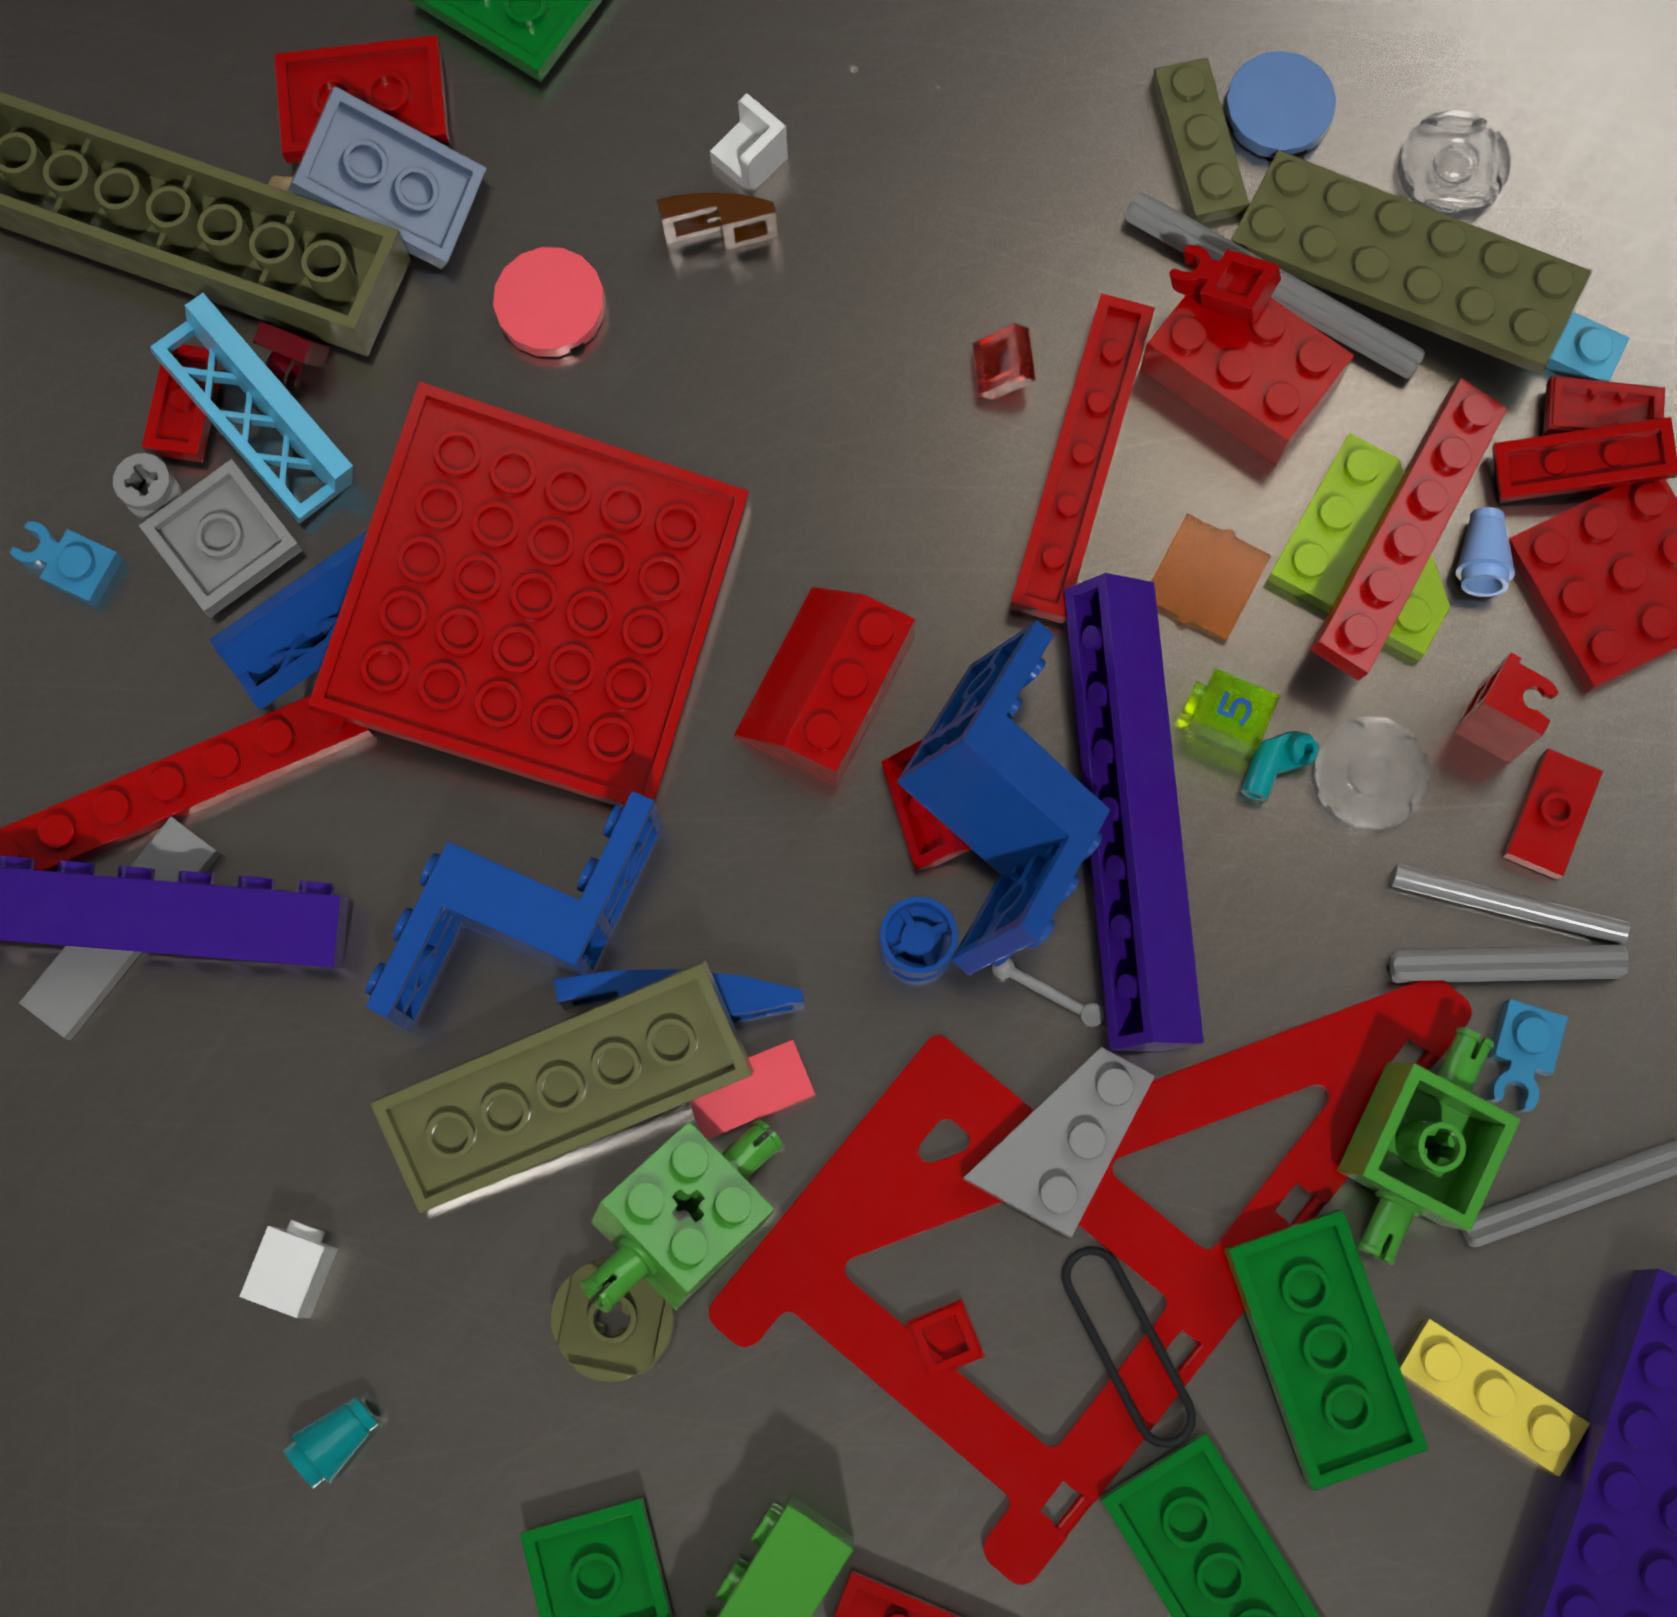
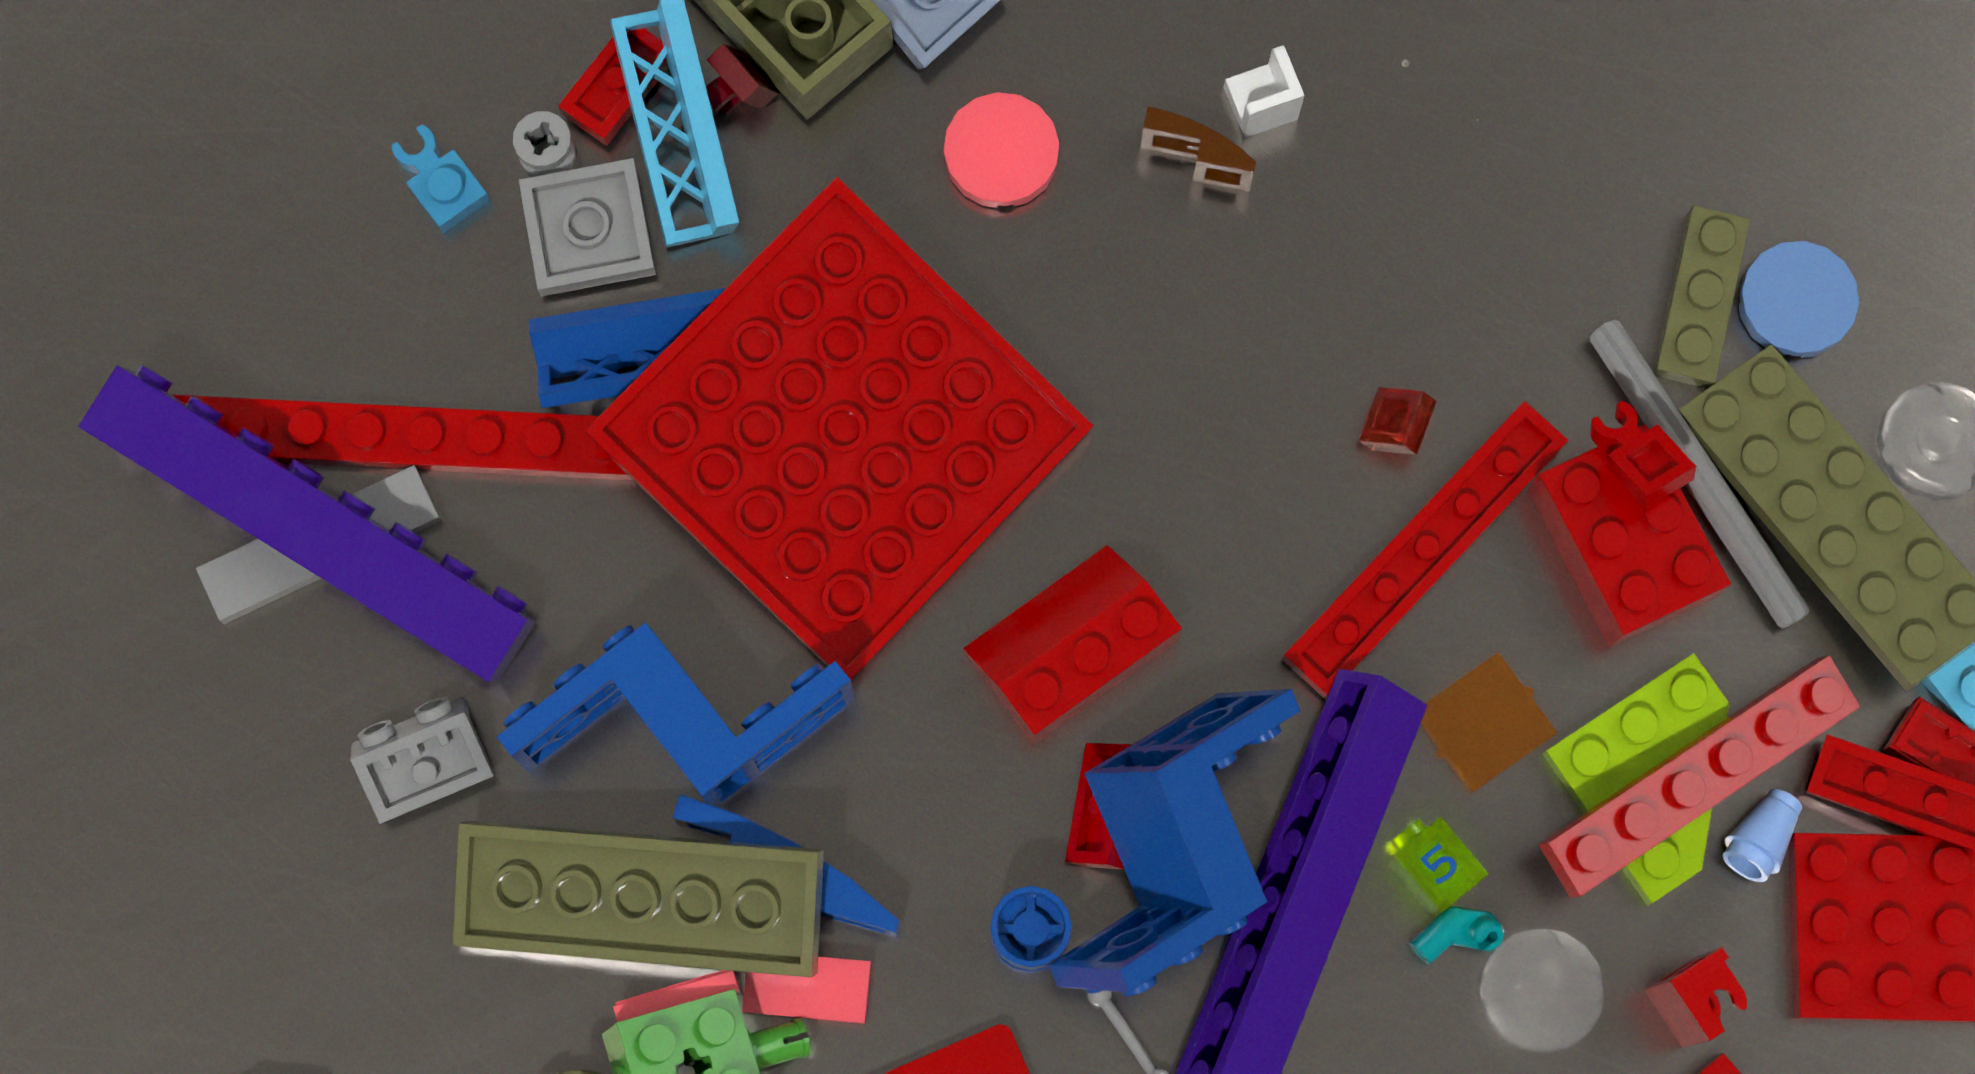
camera: 25 degrees right, 0 degrees up
white brick [239,1220,338,1318] -> none
none -> light grey bracket [350,696,493,824]
none -> coral tile [613,970,743,1022]

